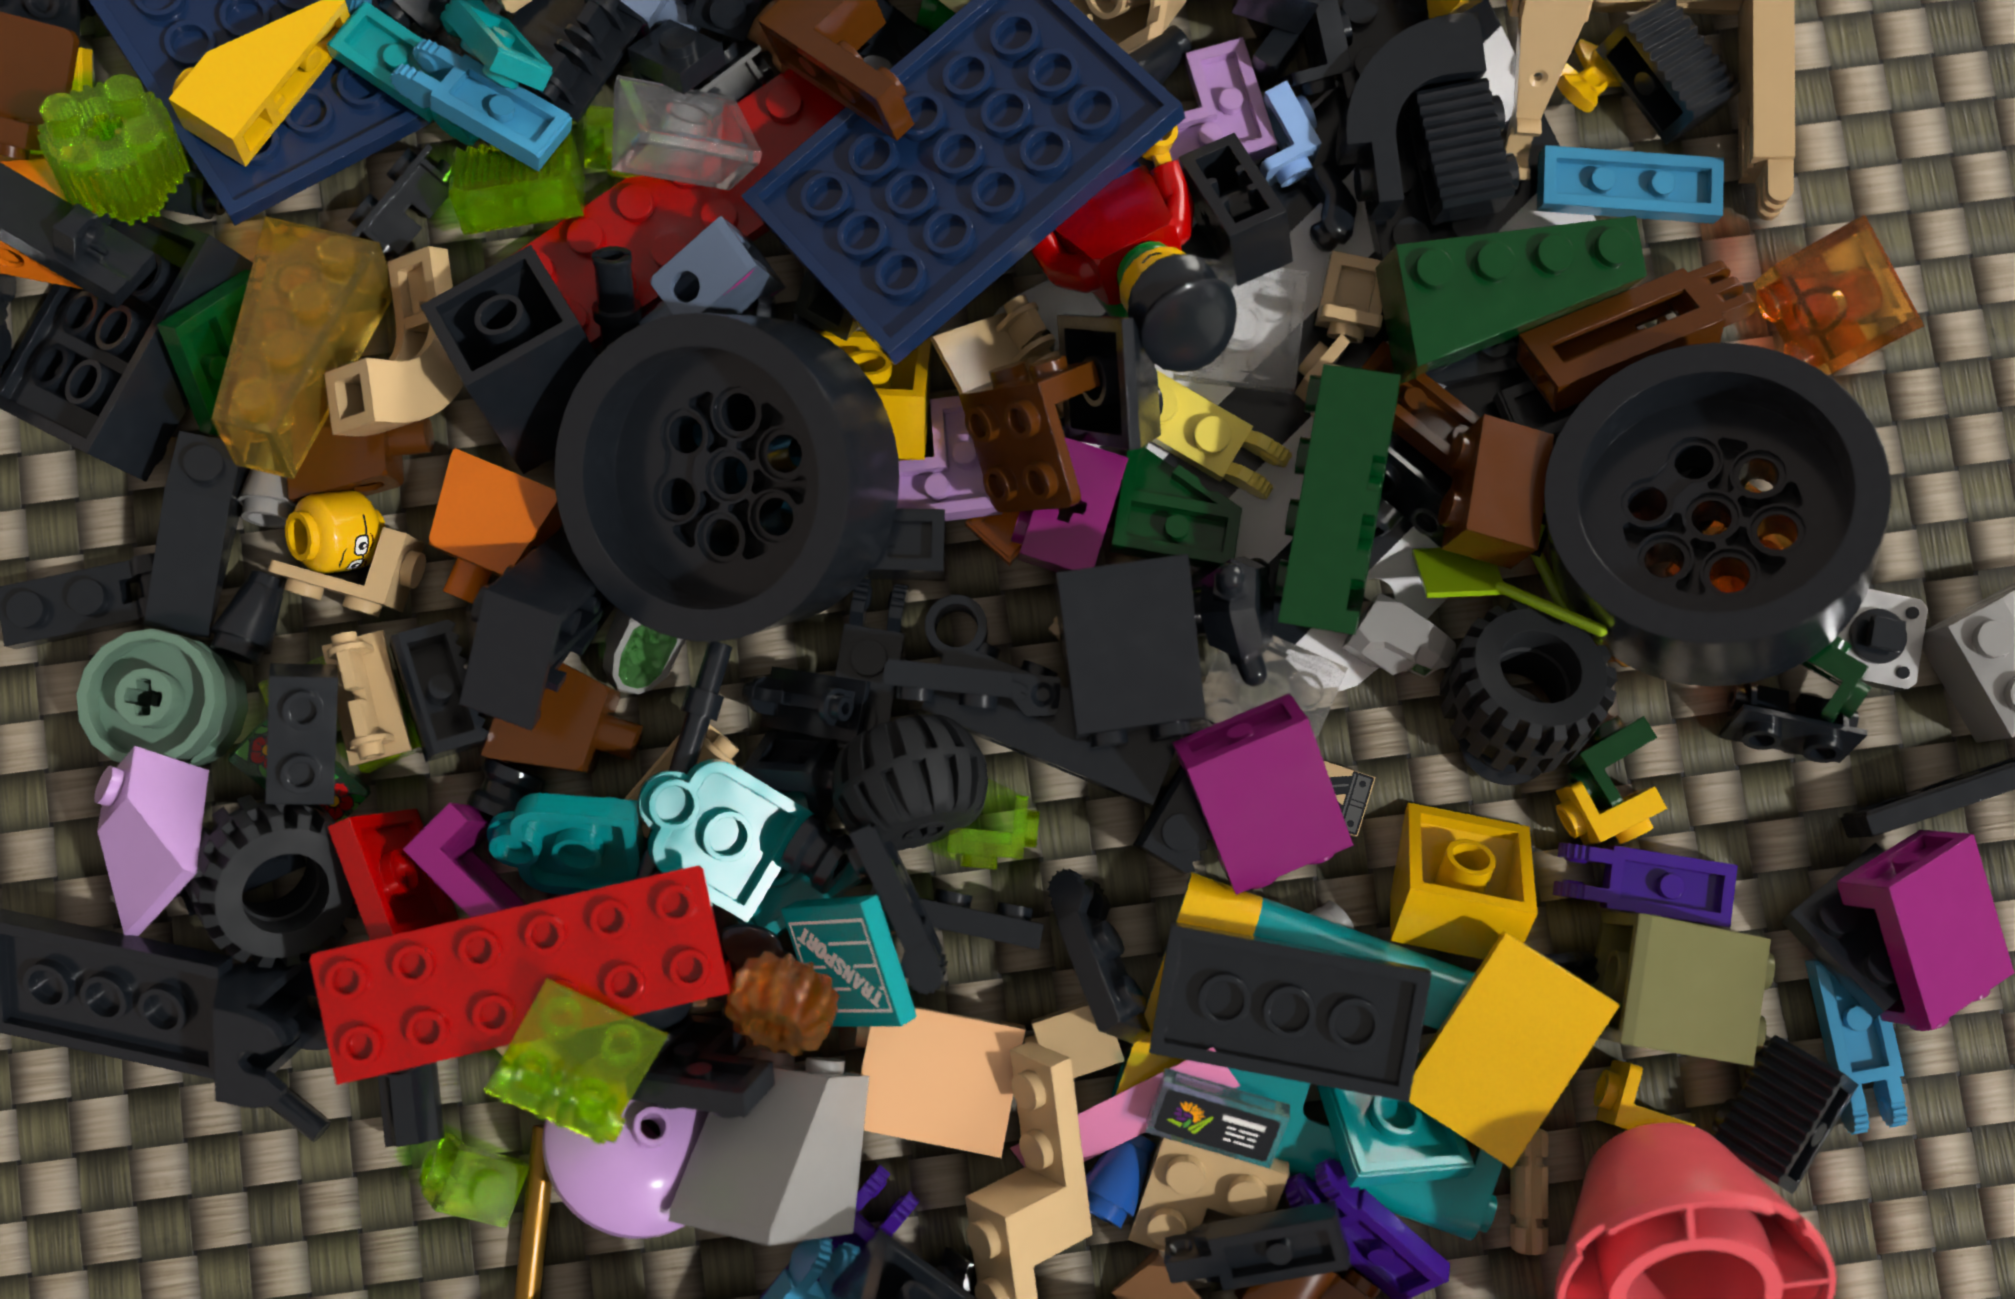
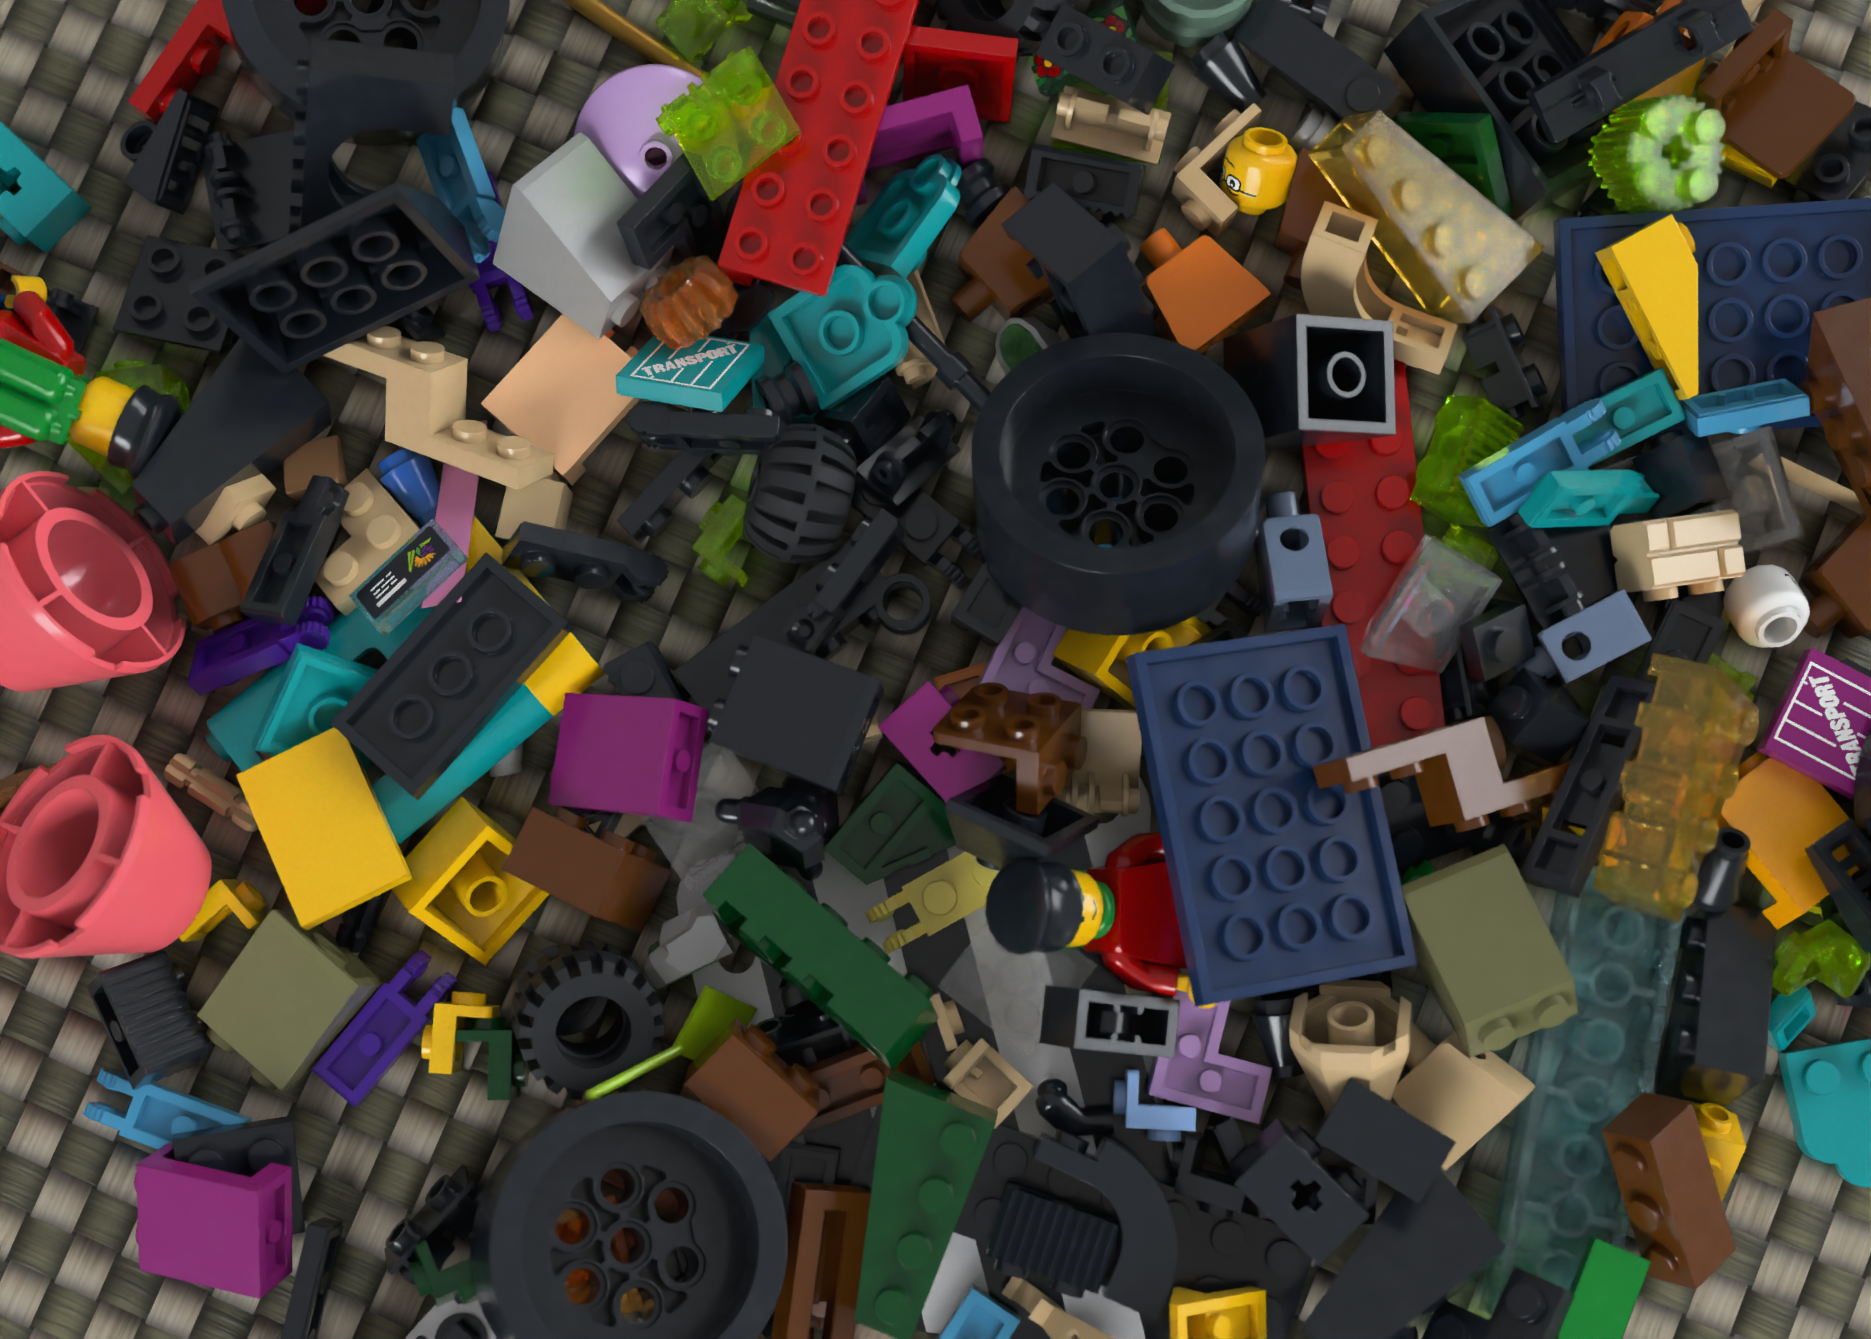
camera: 125 degrees right, 0 degrees up
black pin [592,246,642,351] -> none
none -> reddish brown brick [502,806,671,932]

